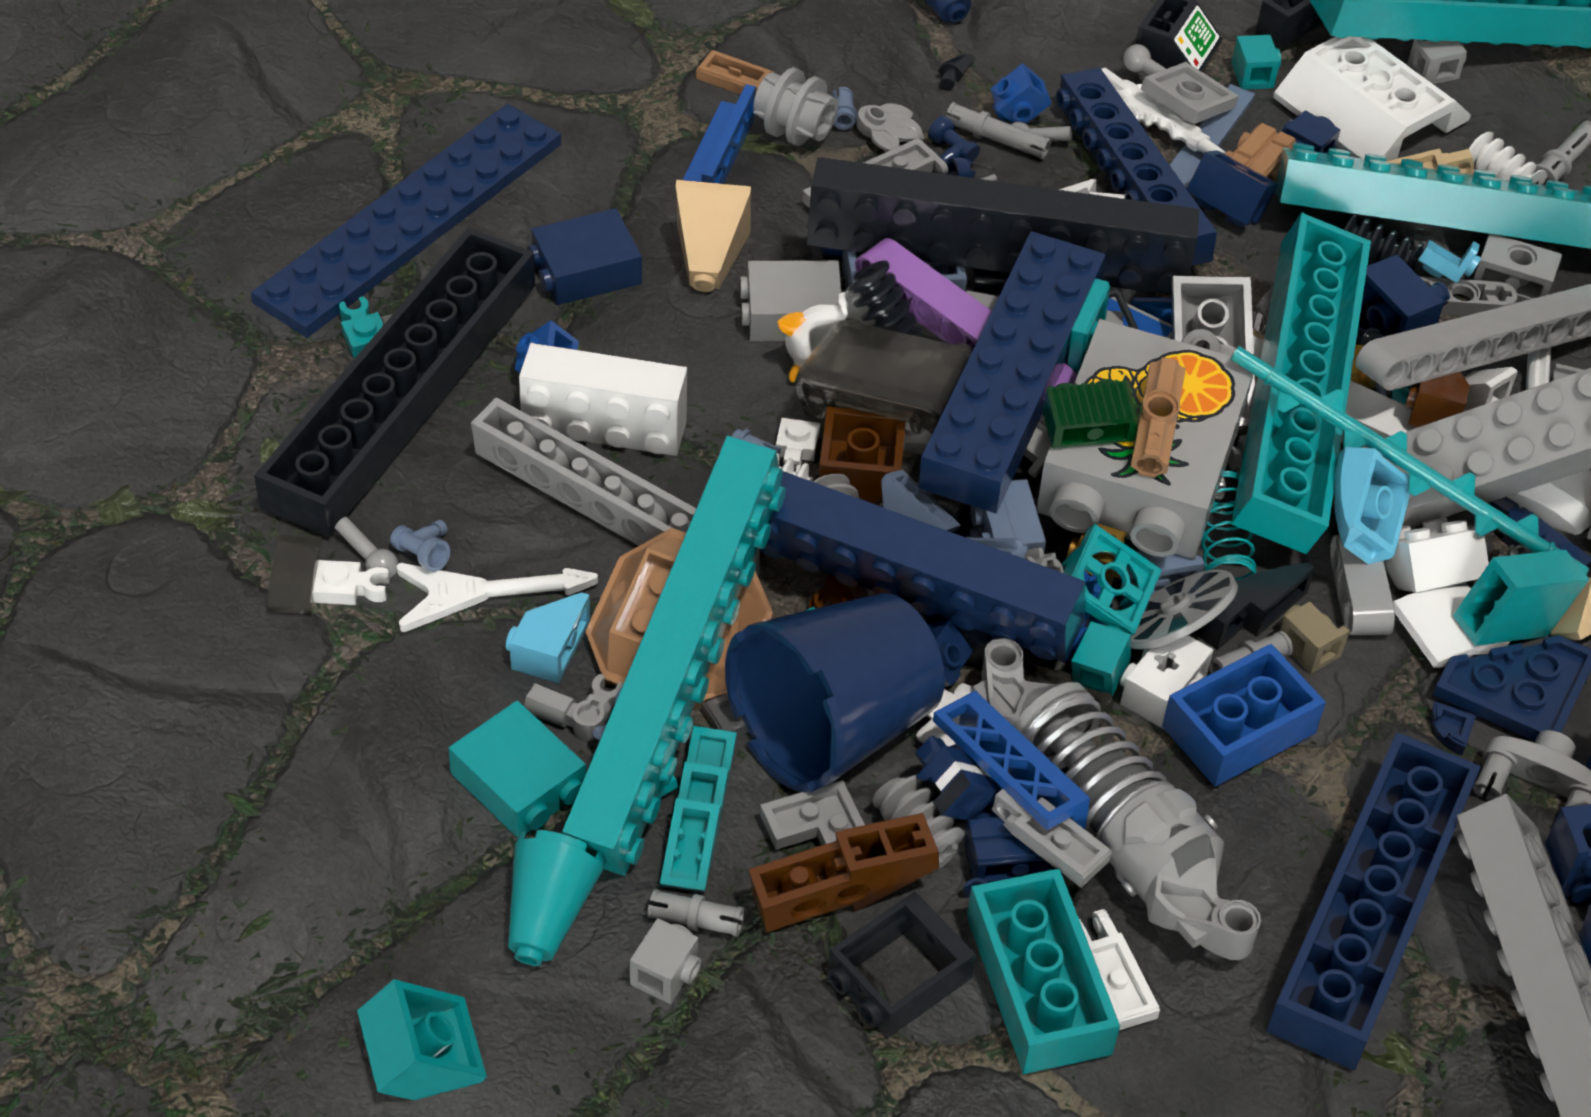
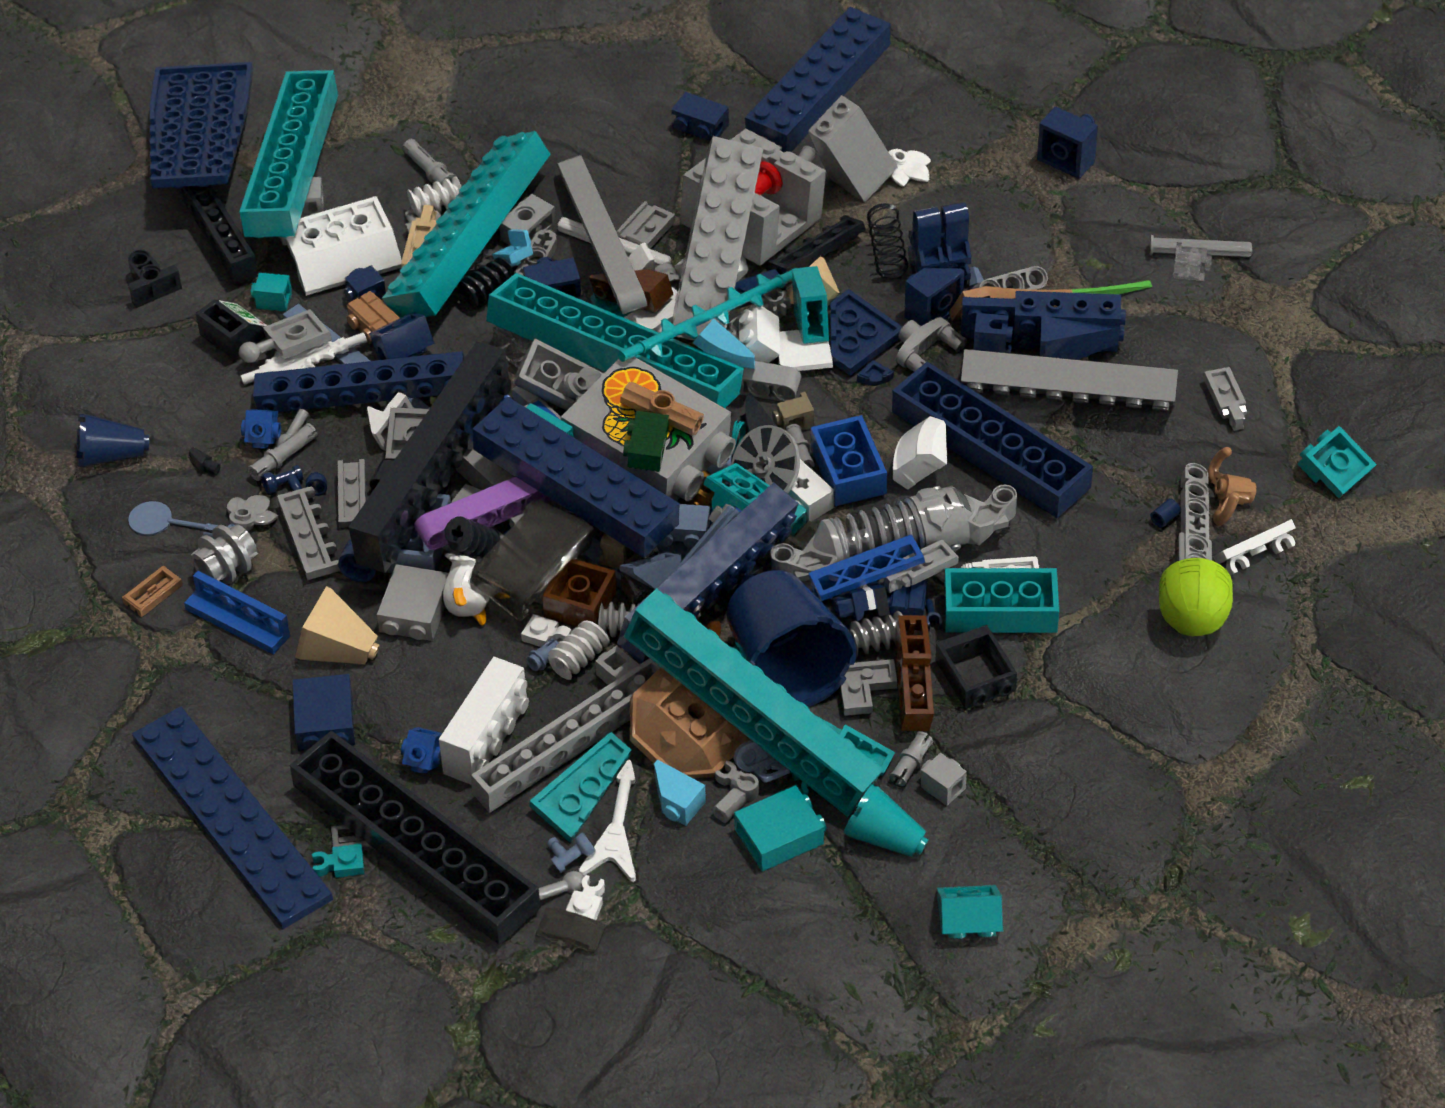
camera: 70 degrees left, 0 degrees up
none -> sand blue piece [128,501,206,536]
none -> teal wing [529,732,631,843]
none -> white slope [893,416,947,489]

